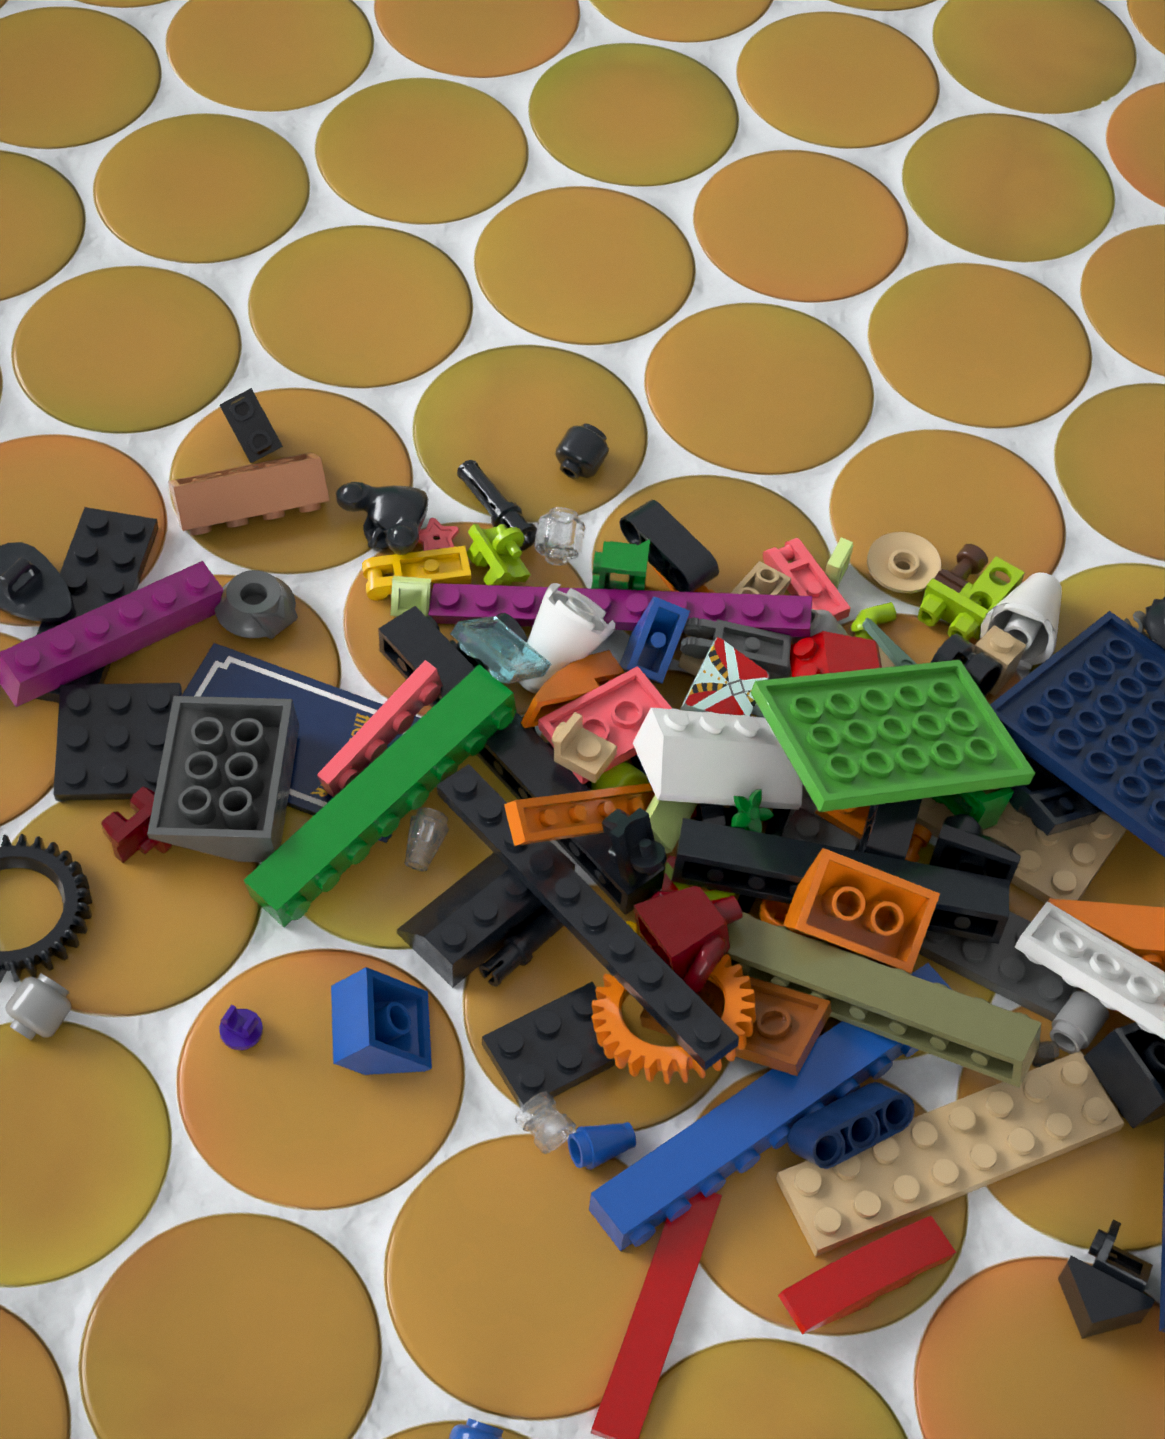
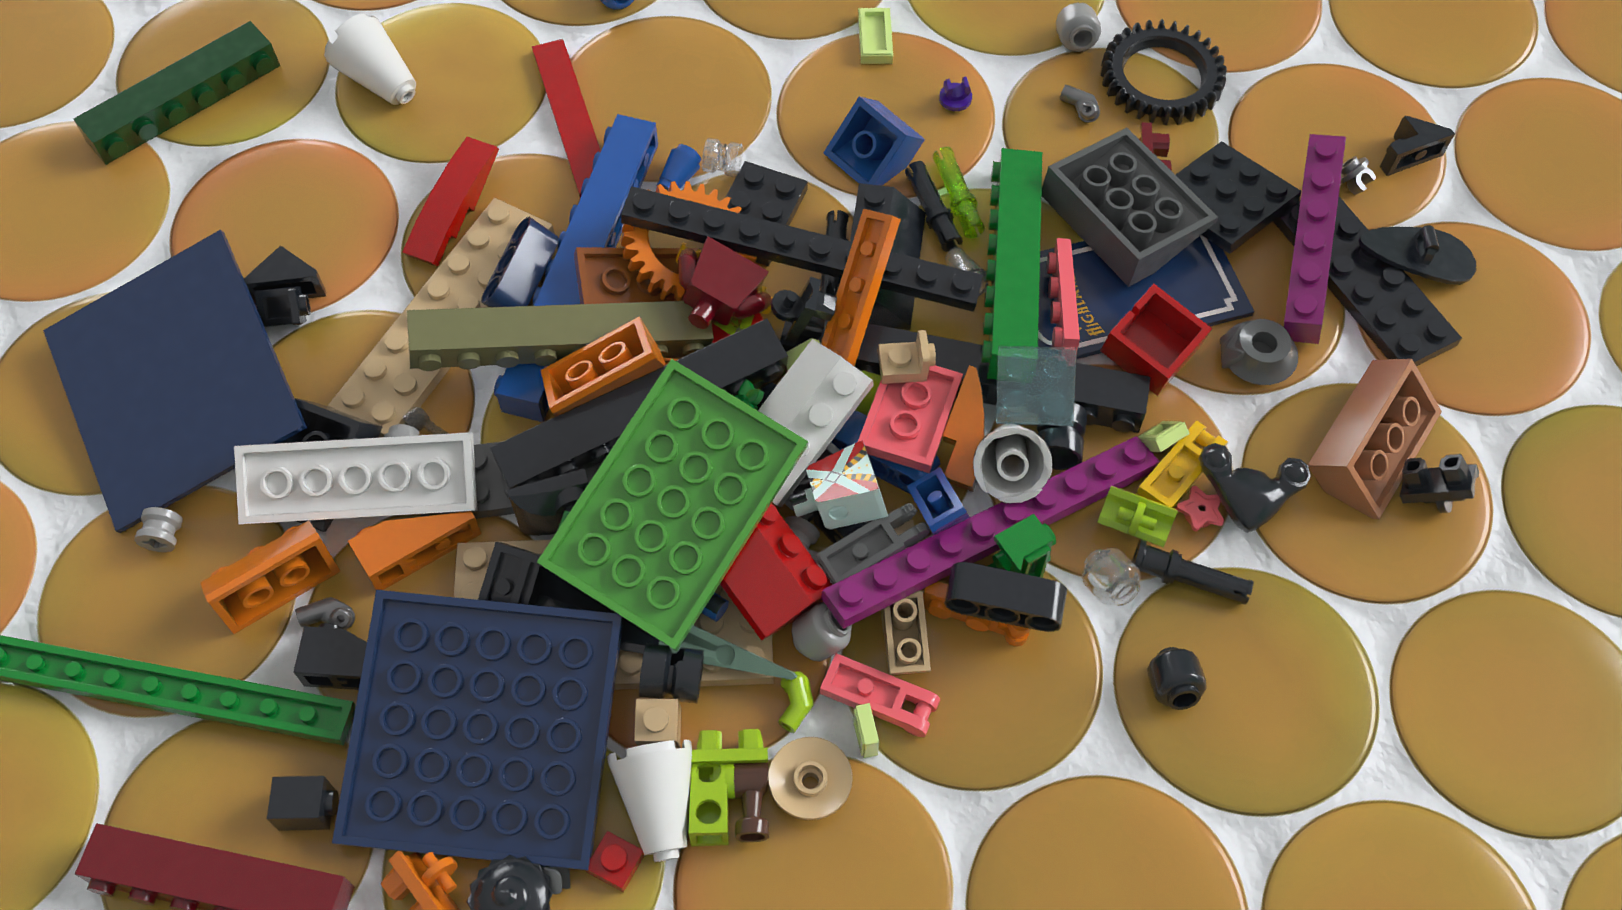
camera: 145 degrees right, 5 degrees up
none -> red plate [586,831,645,893]
none -> yellowish green tile [858,8,893,64]
none -> black pin [905,161,963,252]
none -> clear neon green pin [933,147,985,238]
none -> flat silver arm [1060,85,1100,123]
none -> red piece [1100,284,1213,396]

